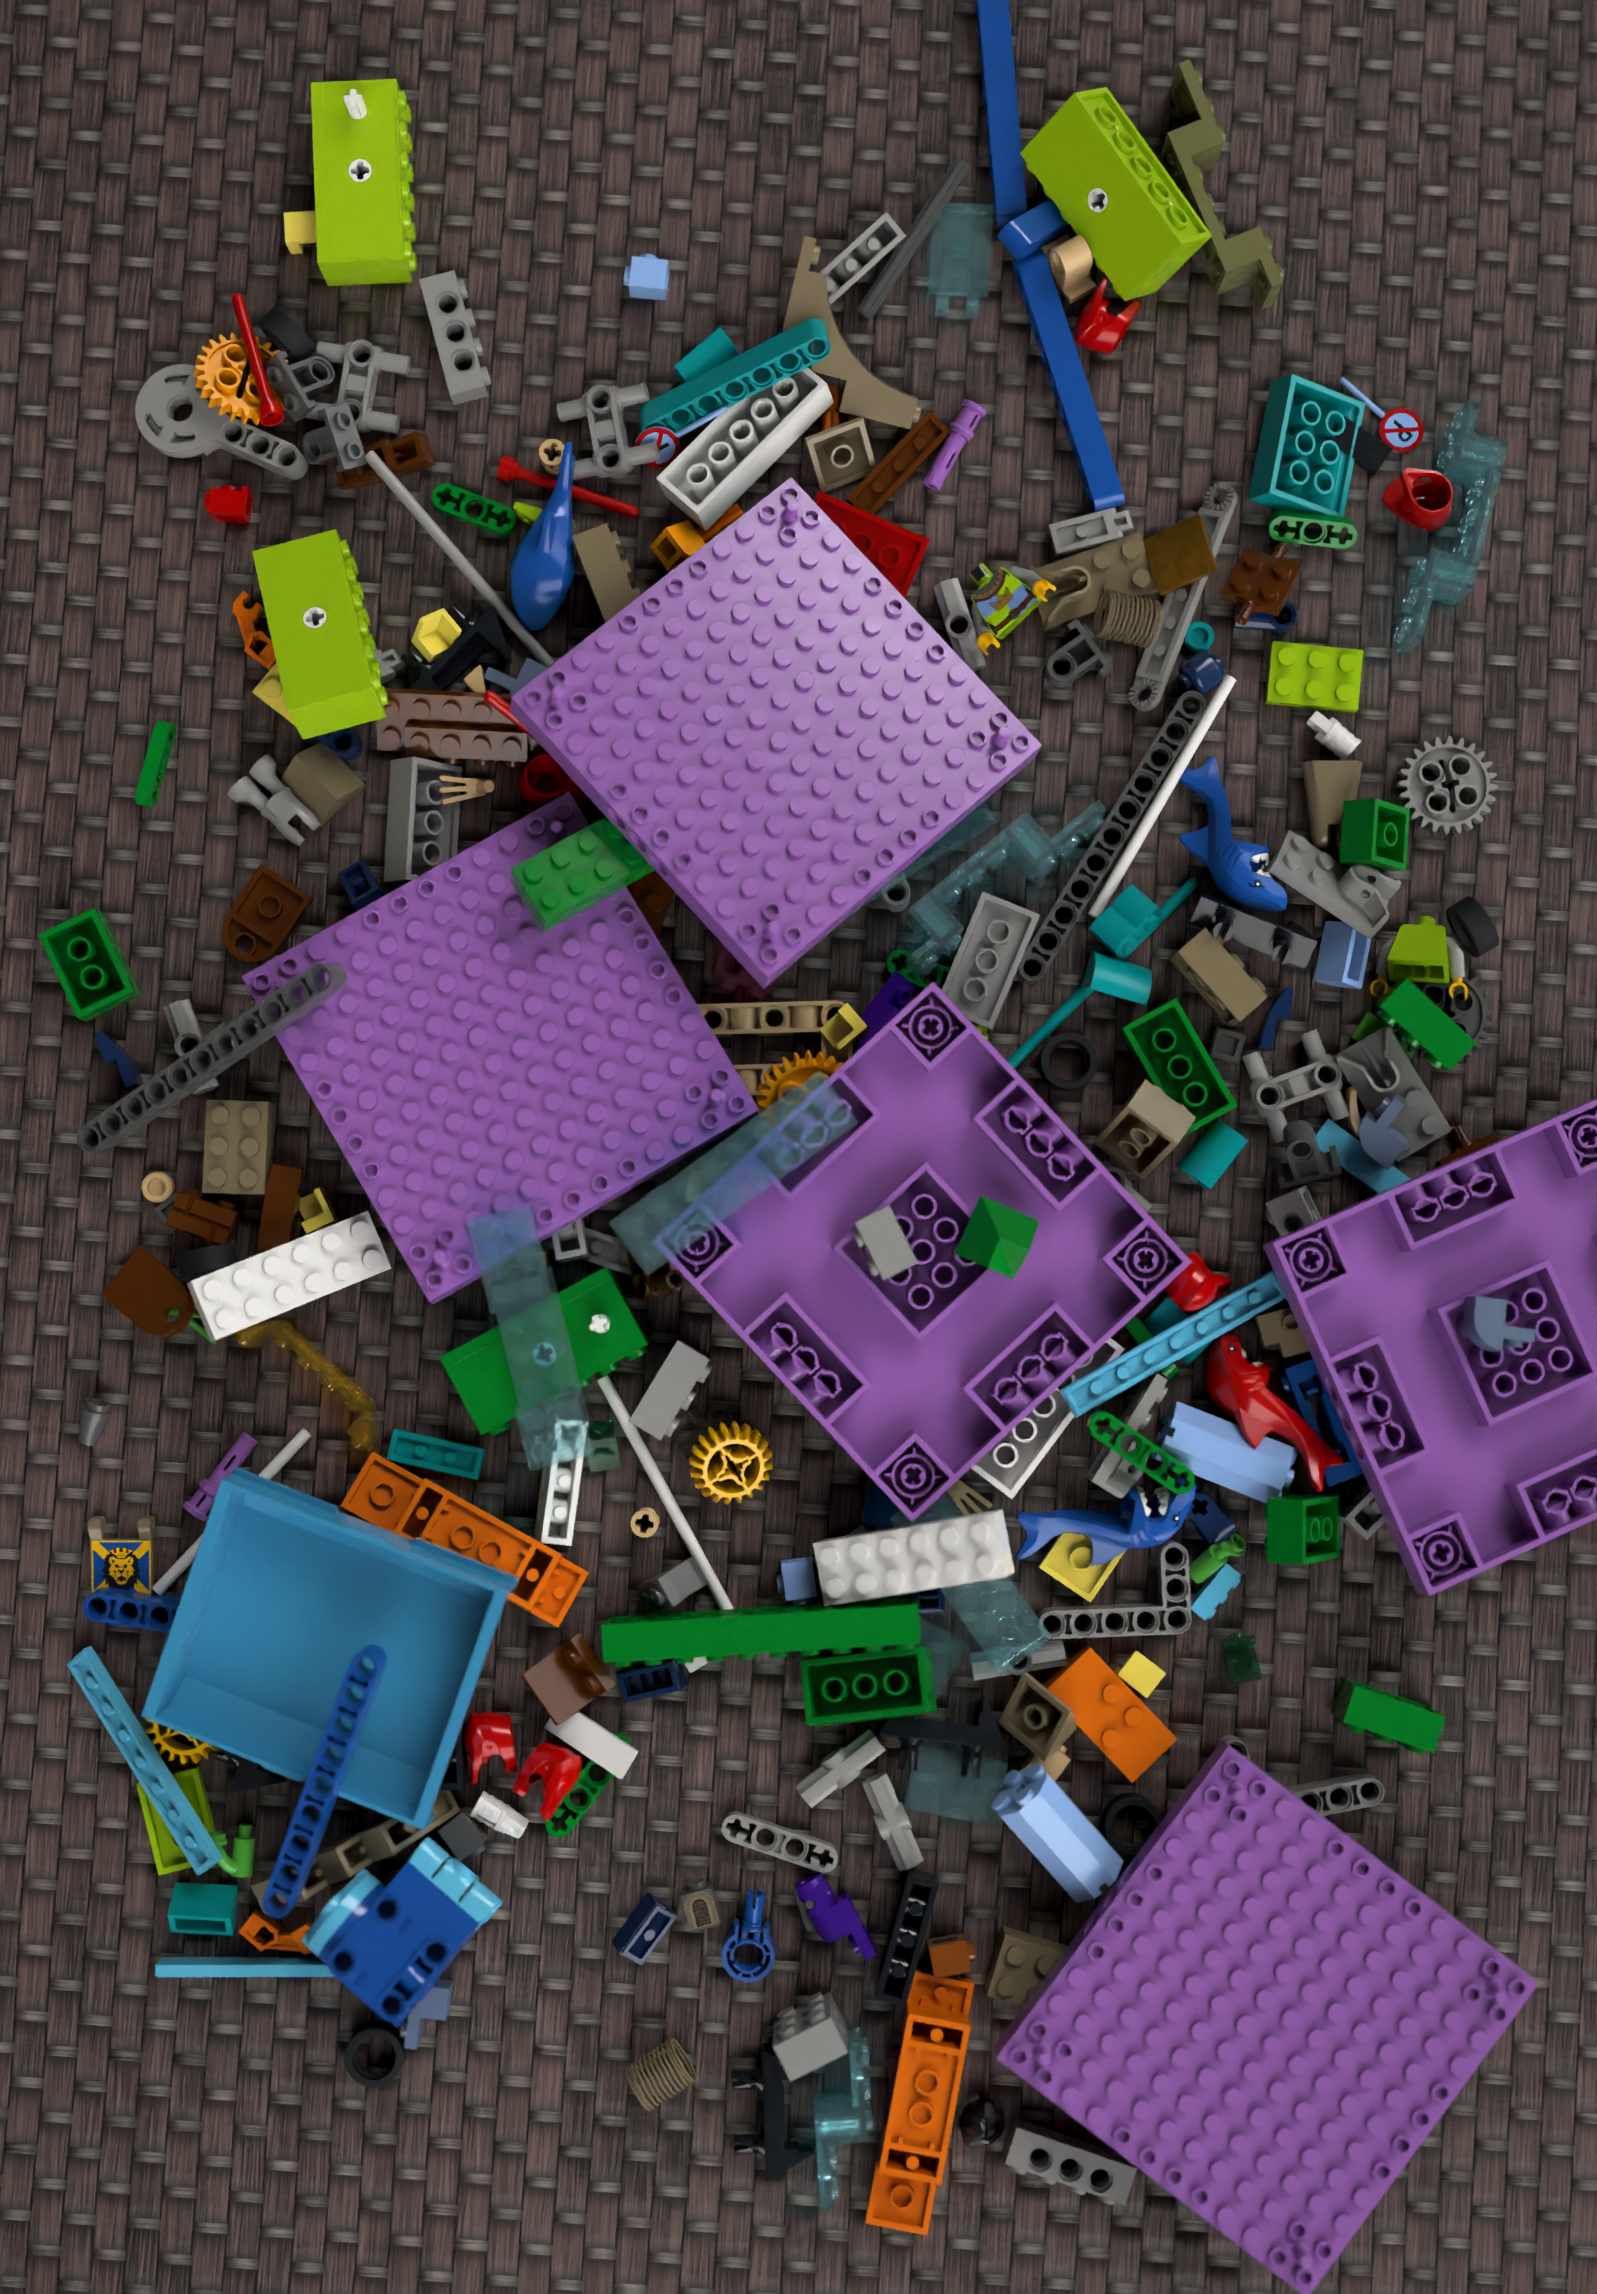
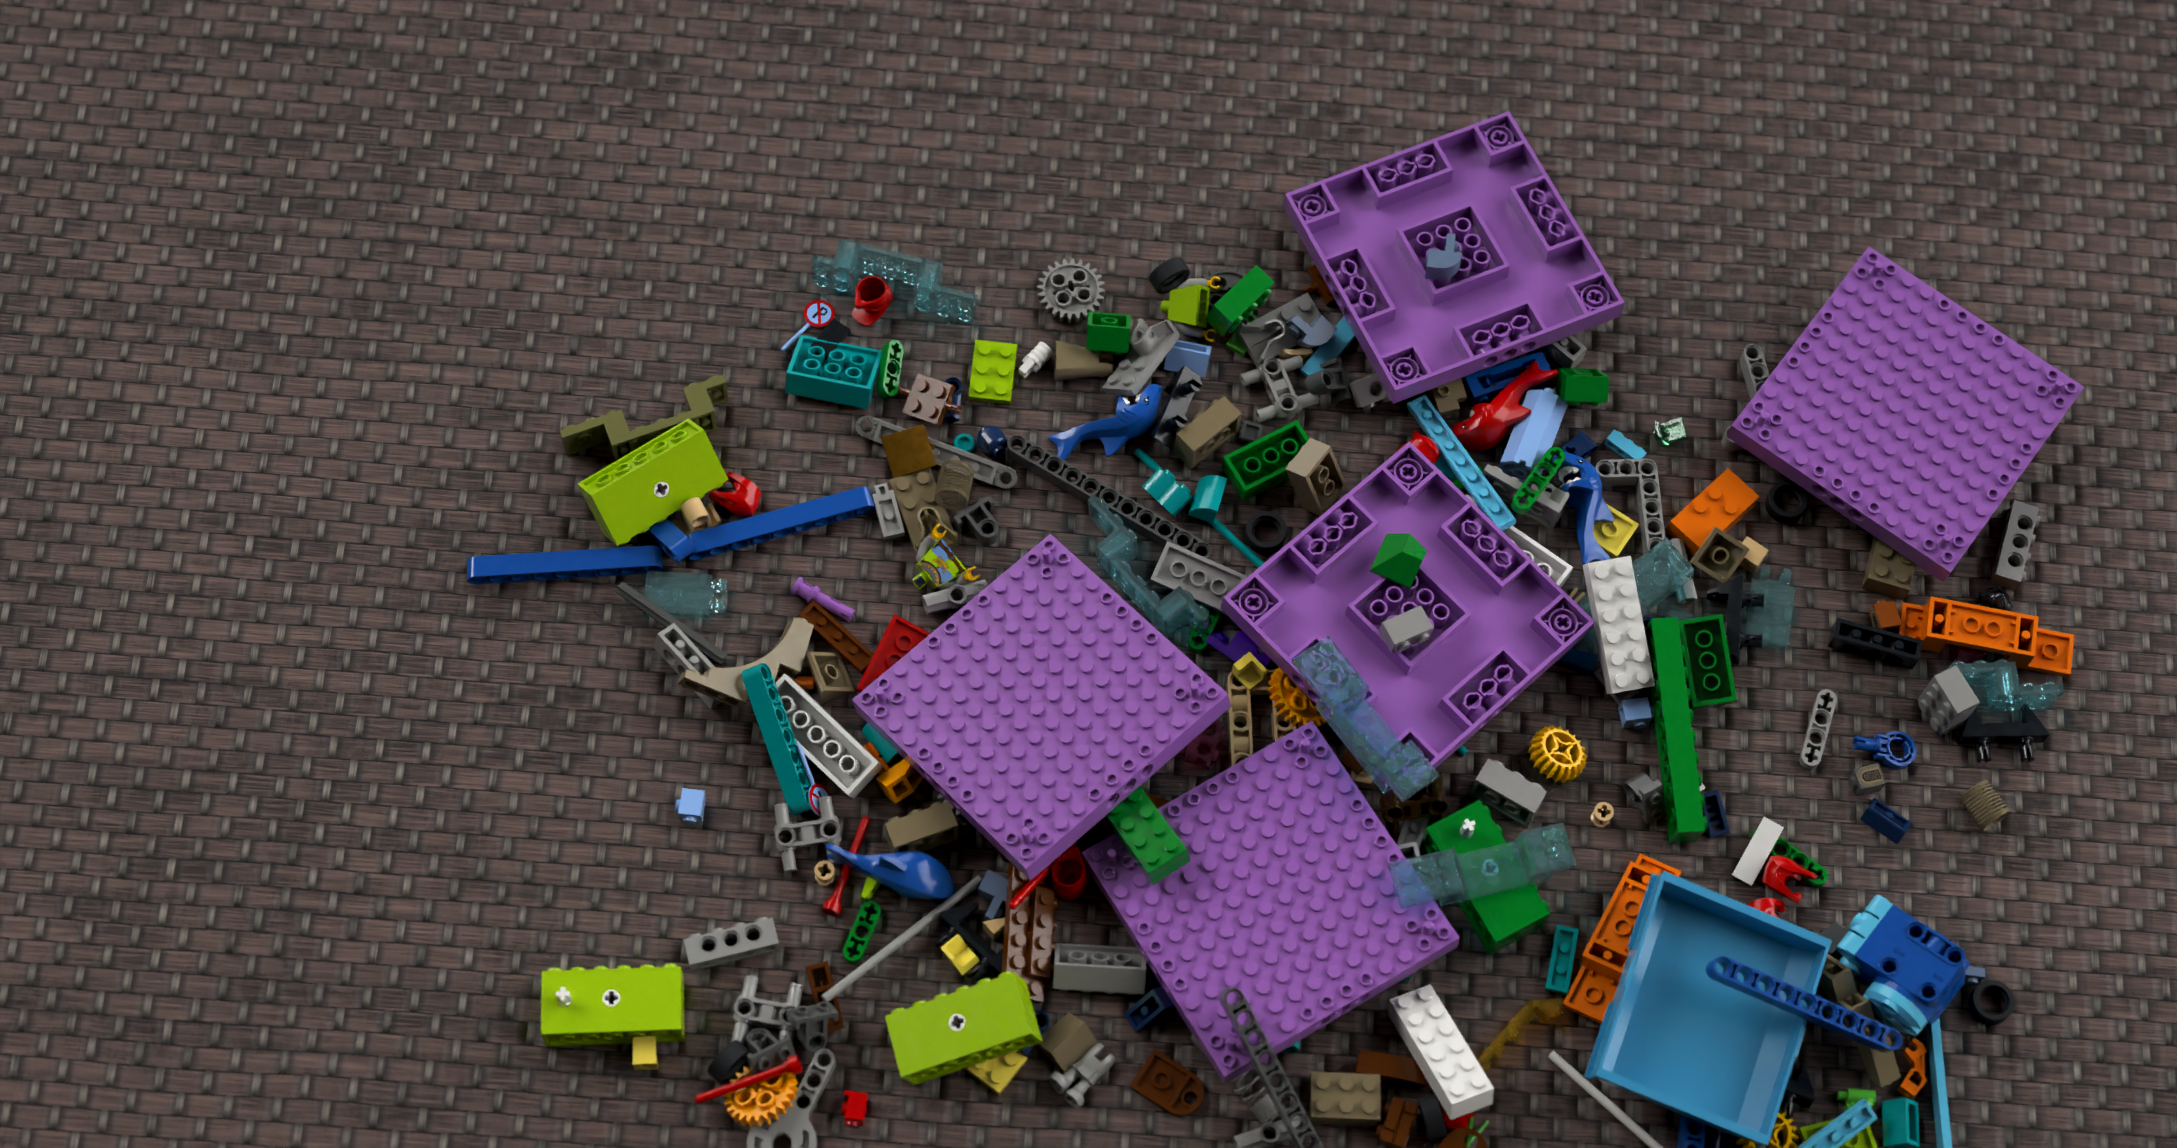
camera: 95 degrees left, 20 degrees down
medium lavender pin [182,1432,258,1521] -> none
orange piece [232,591,276,671] -> none
light yellow panel [299,1187,340,1234] -> none
tan piece [438,775,494,805] -> none
white hinge [469,1790,529,1839] -> none
reddish brown bracket [522,1633,616,1726] -> none
white brick [533,1415,588,1546] -> none
white piece [597,1375,734,1610] -> none
teal brick [674,327,739,385] -> none
dark purple plate [794,1872,877,1961] -> none
light grey piece [795,1727,886,1808] -> none
light grey piece [862,1771,924,1871] -> none
light blue brick [991,1764,1124,1903] -> none
white piece [1088,675,1236,919] -> none
light yellow panel [1114,1651,1166,1698] -> none
teal brick [1177,1120,1248,1190] -> none
bright green plant [1189,1534,1246,1583] -> none
dark blue slope [1255,987,1294,1050] -> none
green brick [1331,1676,1446,1755] -> none

